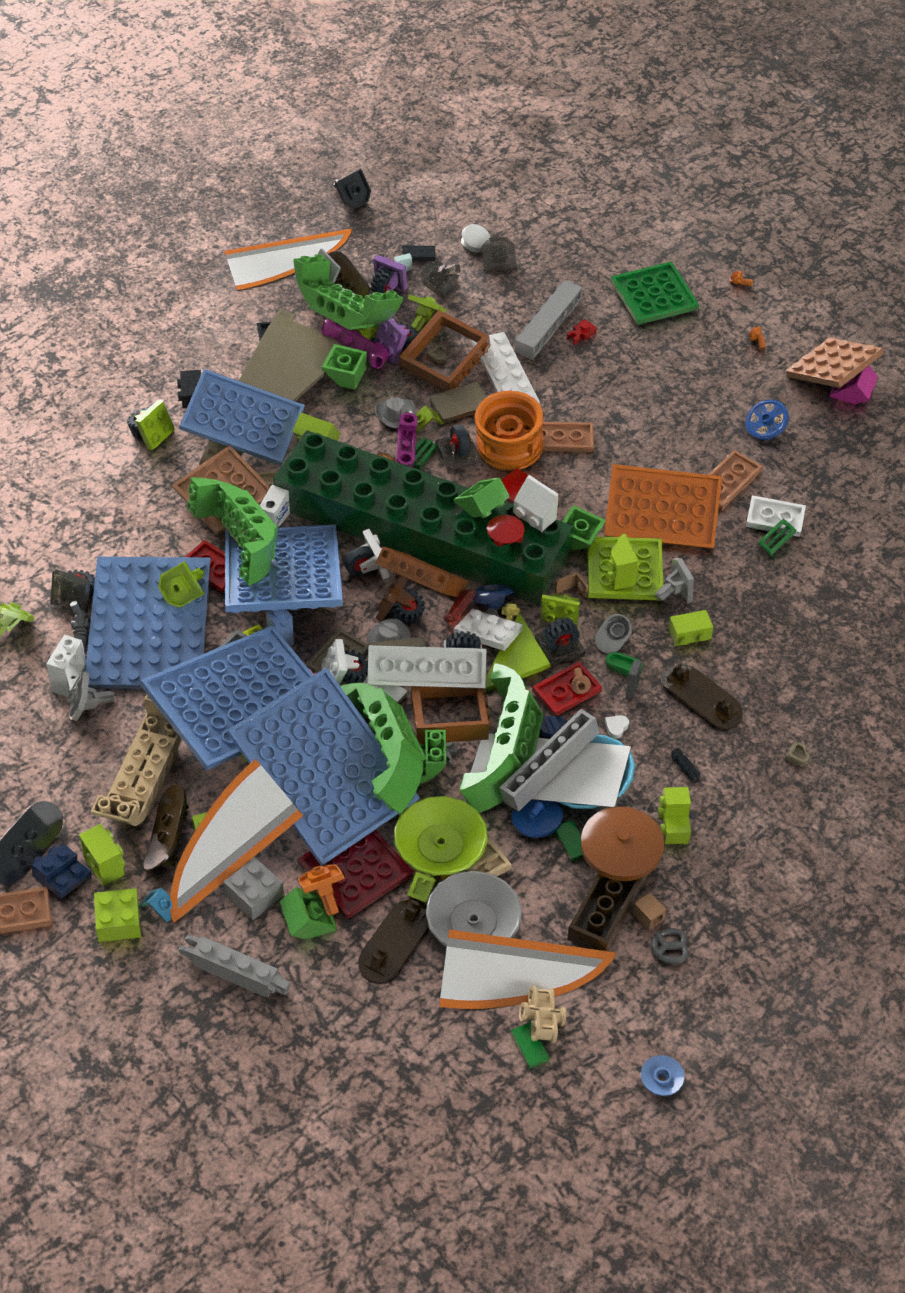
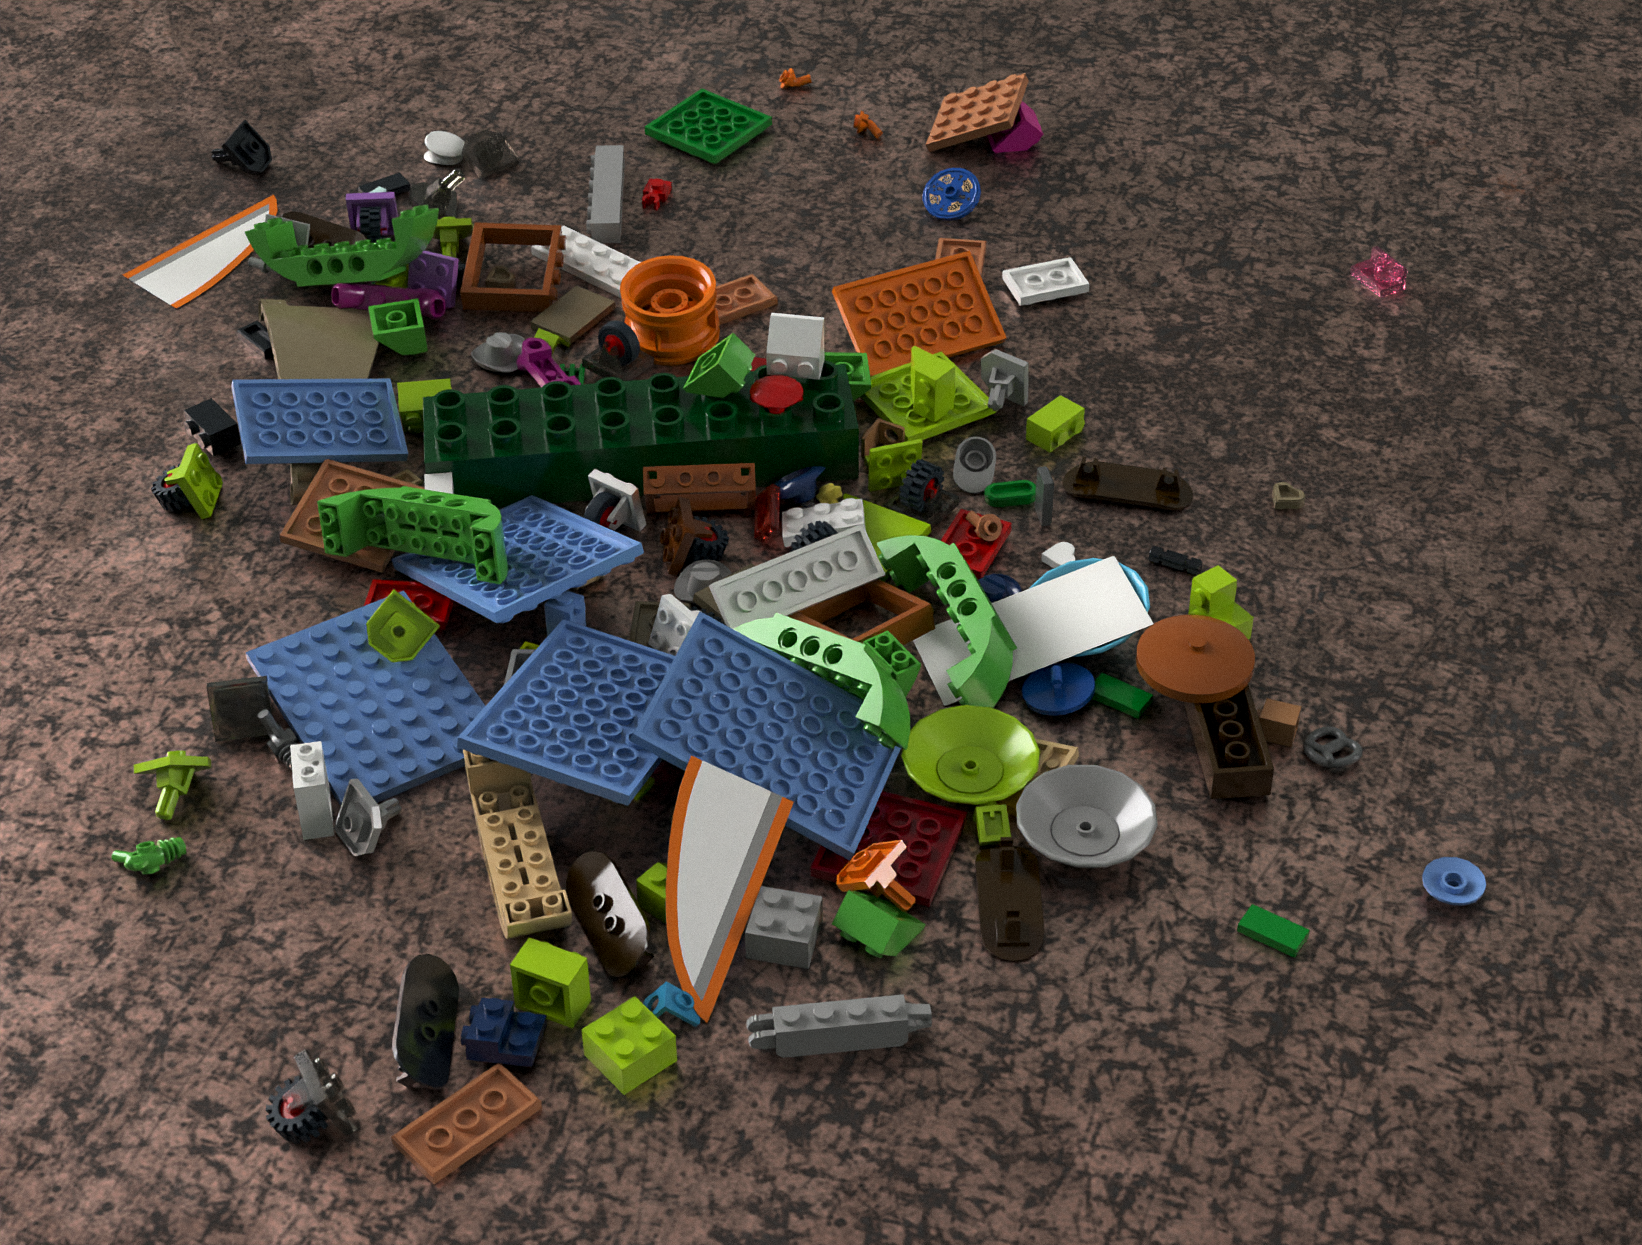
camera: 30 degrees left, 10 degrees down
sticker [439,929,616,1009] -> none
light grey brick [499,709,600,812] -> none
tan axle [519,985,566,1043] -> none
green tile [757,518,797,556] -> none

